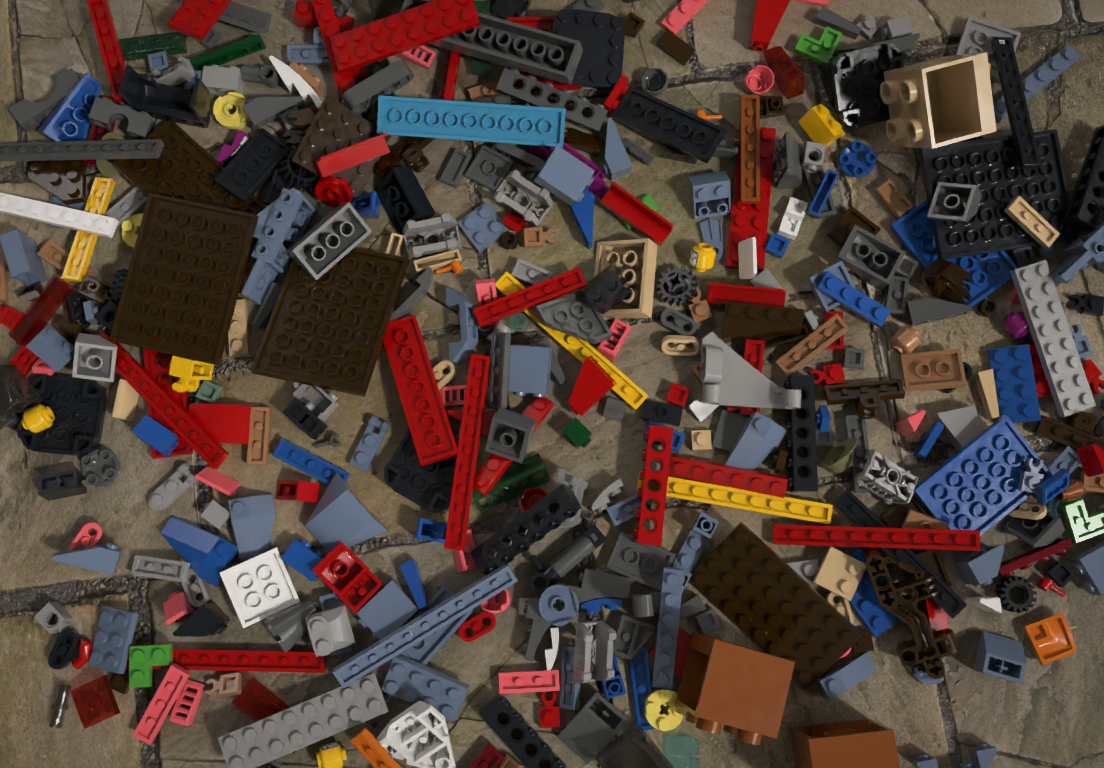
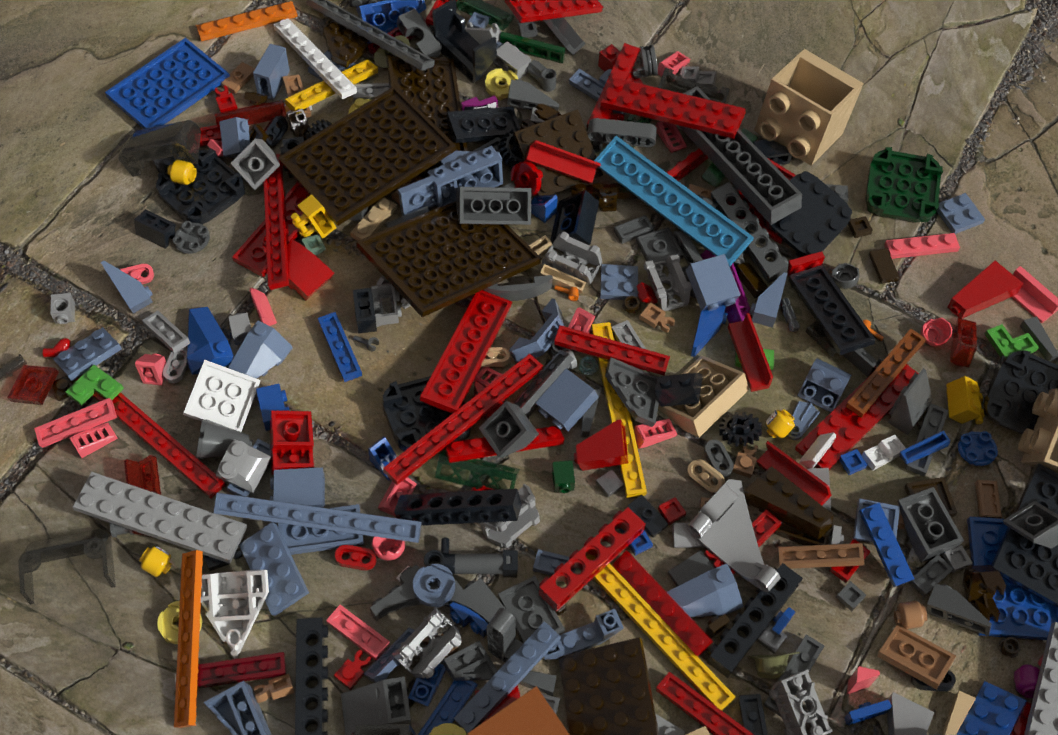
camera: 35 degrees right, 20 degrees down
black plate [48,630,81,669] -> none
sand blue plate [83,301,101,325] -> none
tan slope [112,379,139,421] -> none
blue hinge [132,415,179,458] -> none
light grey plate [148,463,198,511] -> none
black slope [172,603,231,637] -> none
medium nougat plate [206,672,242,697] -> none
medium nougat plate [247,407,272,466] -> none
white slope [269,55,322,108] -> none
red slope [276,480,319,503] -> none
medium nougat plate [288,60,324,96] -> none
sand blue wedge [305,472,389,553] -> none
sand blue plate [349,415,391,472] -> none
blue piece [400,558,429,611] -> none
white slope [545,627,559,670] -> none
light grey slope [591,479,624,513] -> none
tan plate [691,430,712,451] -> none
dark brown slope [760,96,784,119] -> none
light grey brick [801,141,826,173] -> none
red plate [809,363,845,386] -> none
dark brown plate [823,379,905,419] -> none

